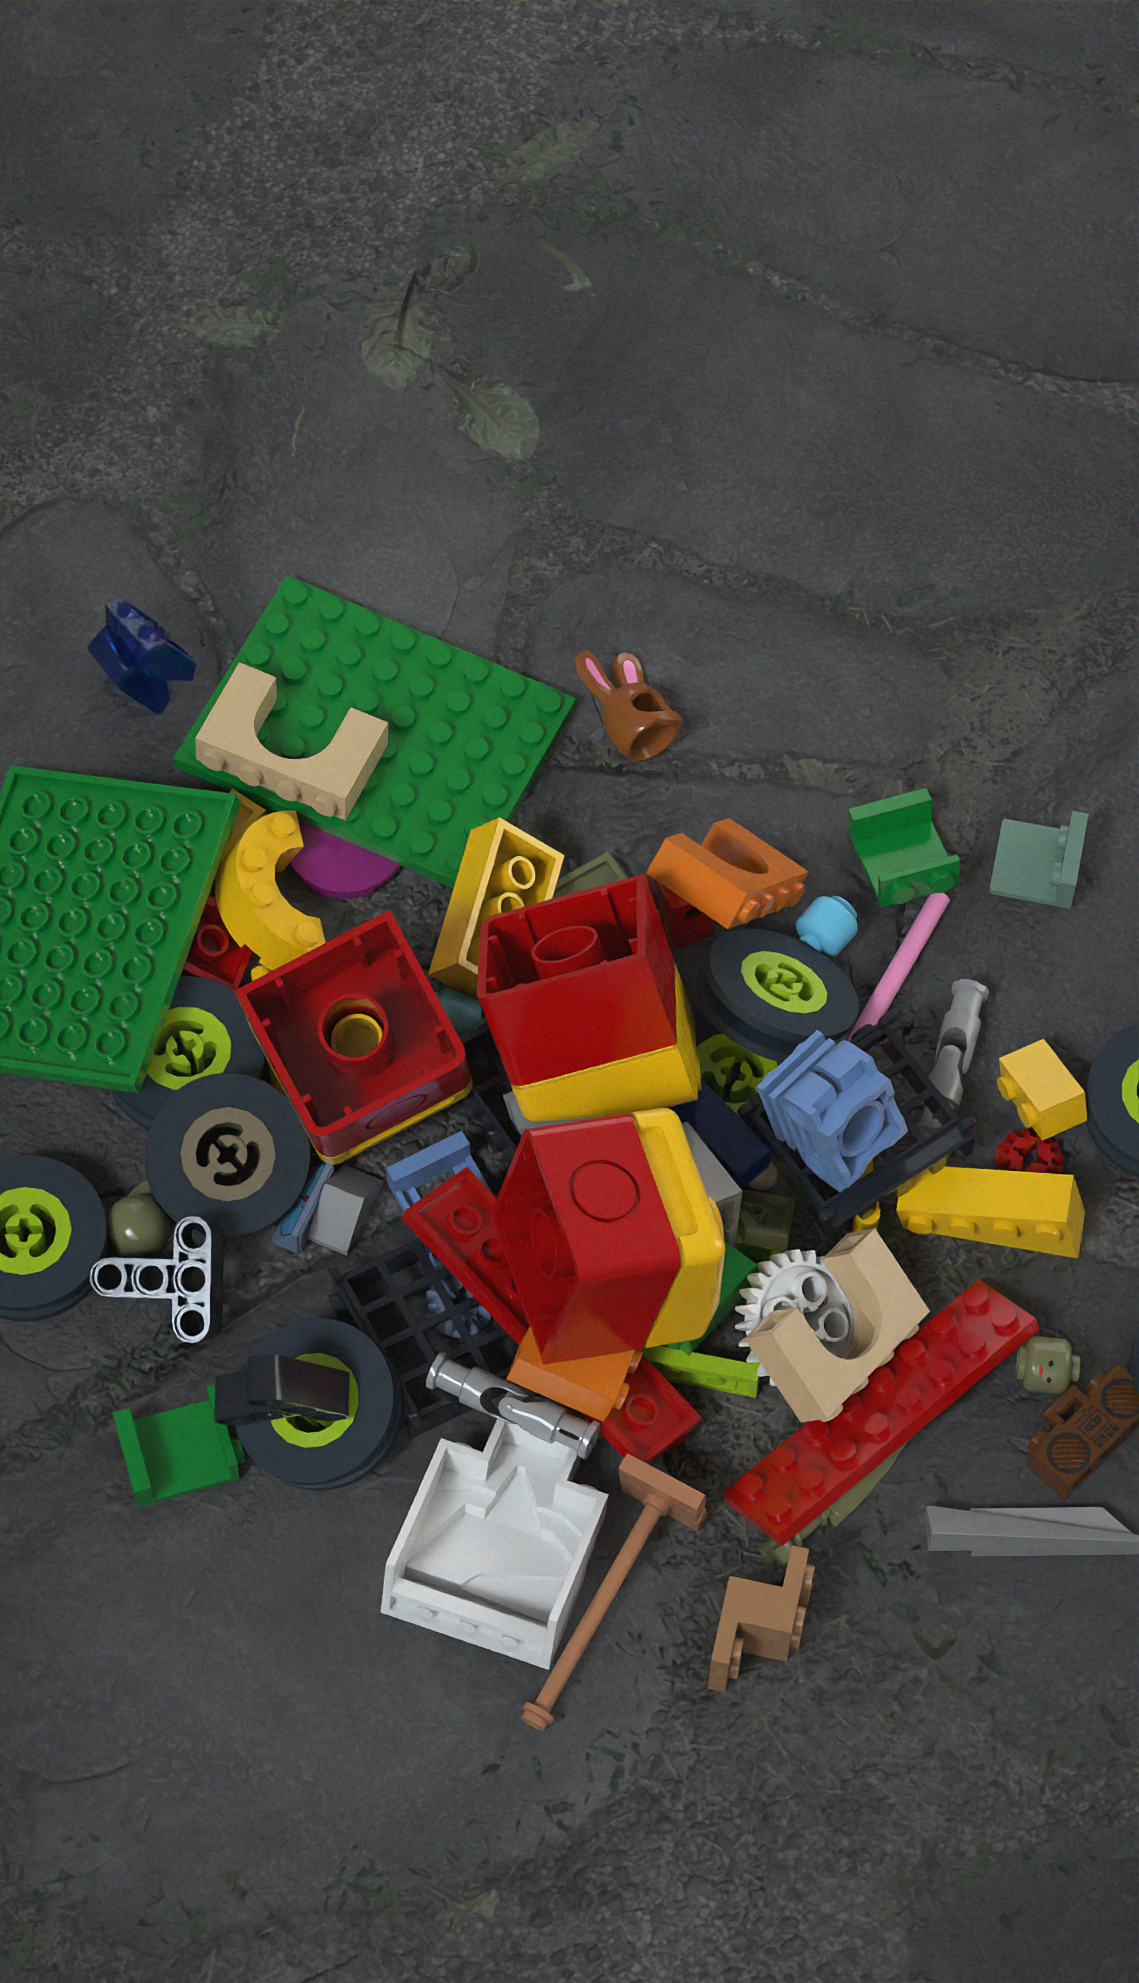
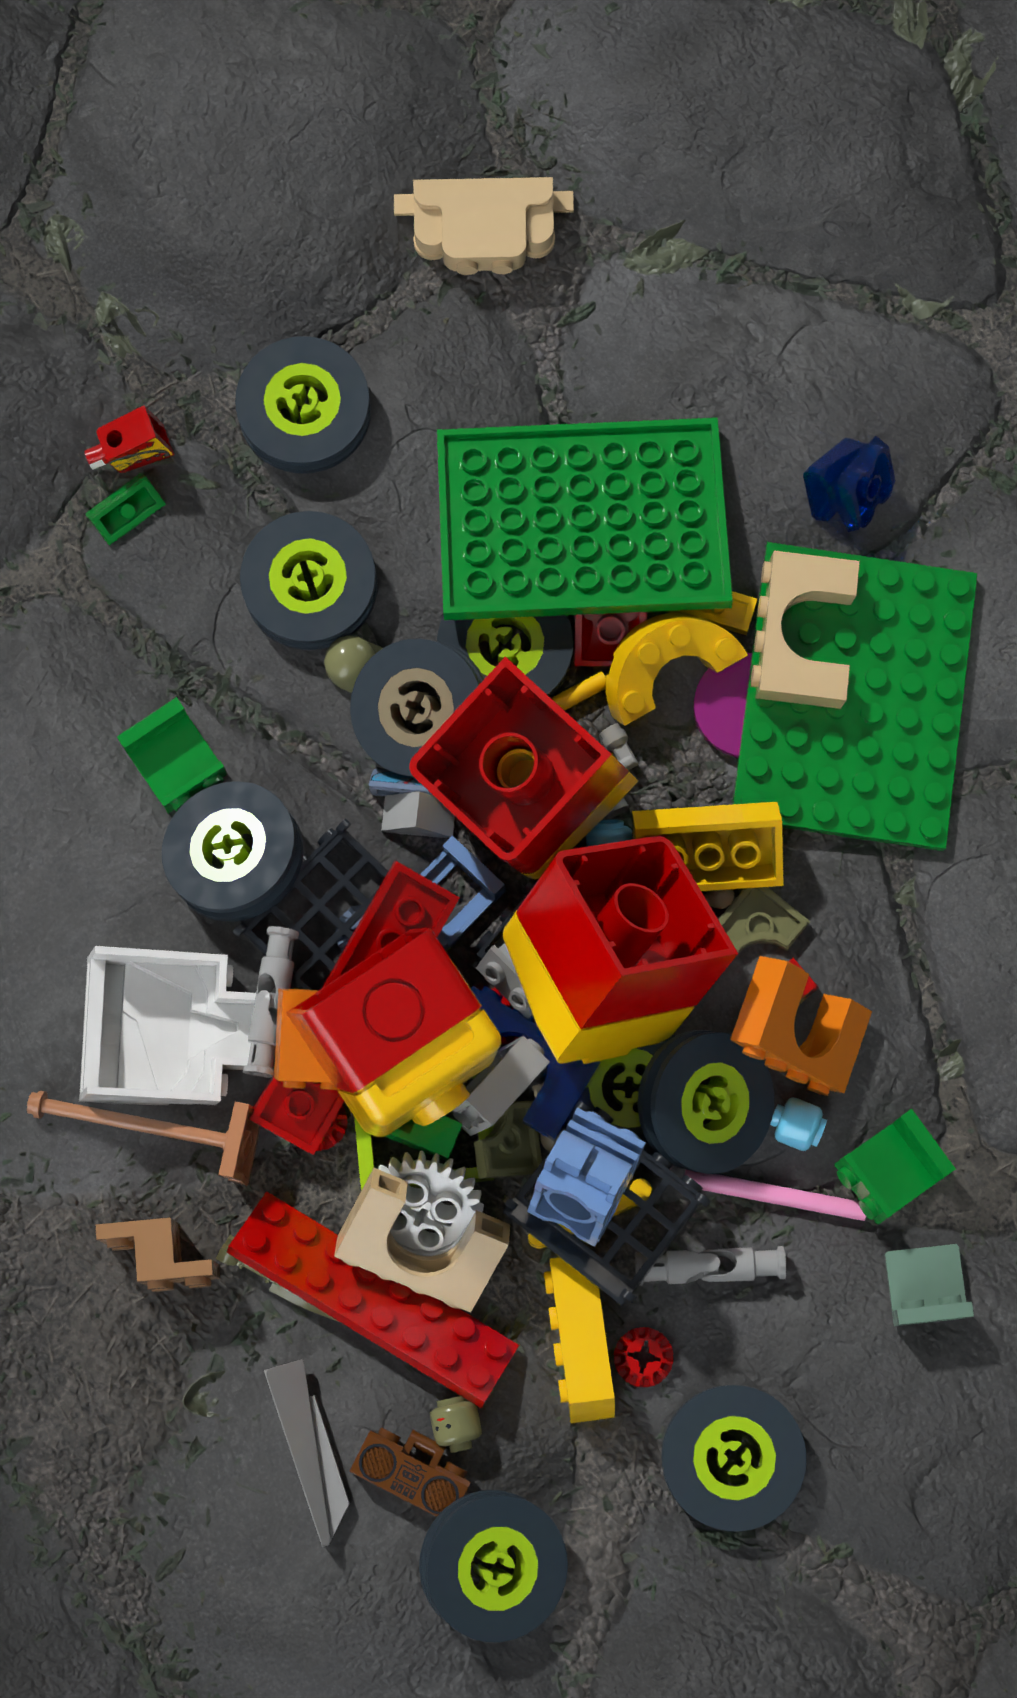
camera: 75 degrees right, 15 degrees up
beam [90,1215,224,1343] -> none
black beam [214,1354,350,1426] -> none
dark orange piece [575,650,684,762] -> none
yellow brick [997,1039,1087,1141] -> none

